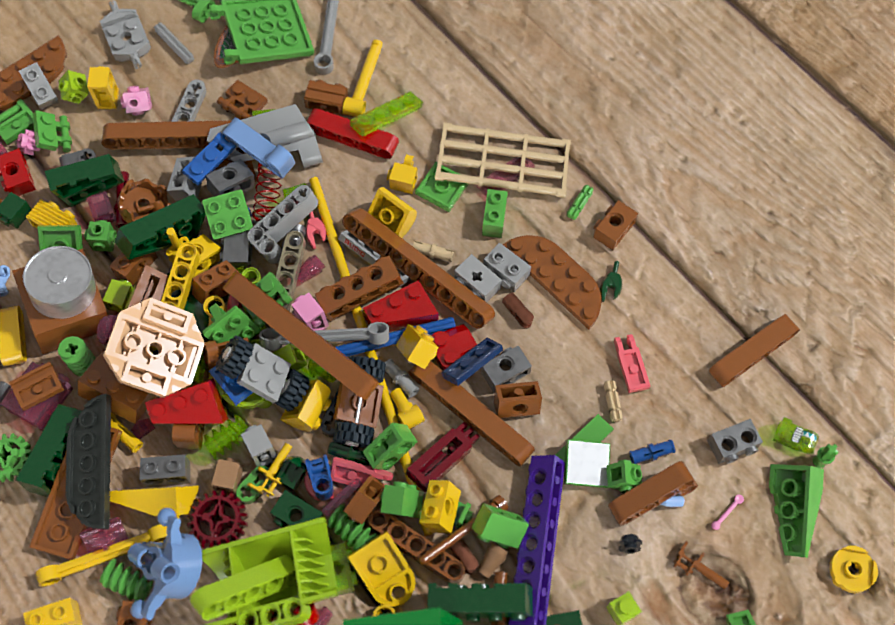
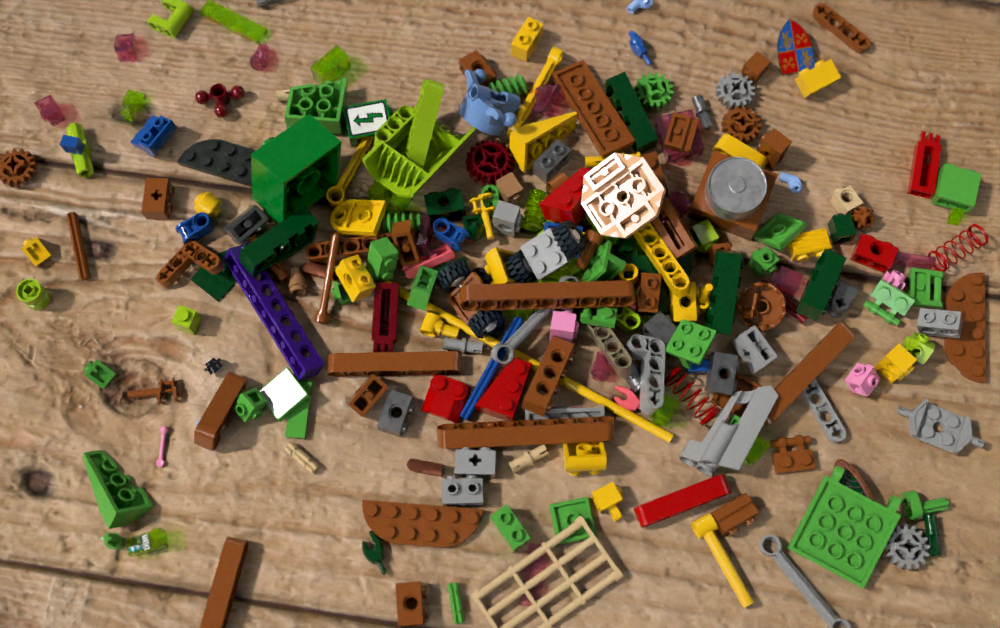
camera: 140 degrees right, 5 degrees up
bright green piece [58,336,96,376] -> none
pearl dark grey plate [66,394,111,530] -> none
light grey axle [154,23,194,64] -> none
blue plate [182,132,236,186] -> none
medium blue beam [222,117,295,179] -> none
clear neon green plate [350,91,423,137] -> none
yellow brick [395,324,438,369] -> none
dark blue tile [442,337,503,386] -> none
bright green brick [471,503,529,549] -> none
coral hinge [614,334,650,393] -> none
blue pin [629,439,676,464] -> none
flat silver brick [707,419,763,464] -> none
yellow plate [829,546,878,593] -> none

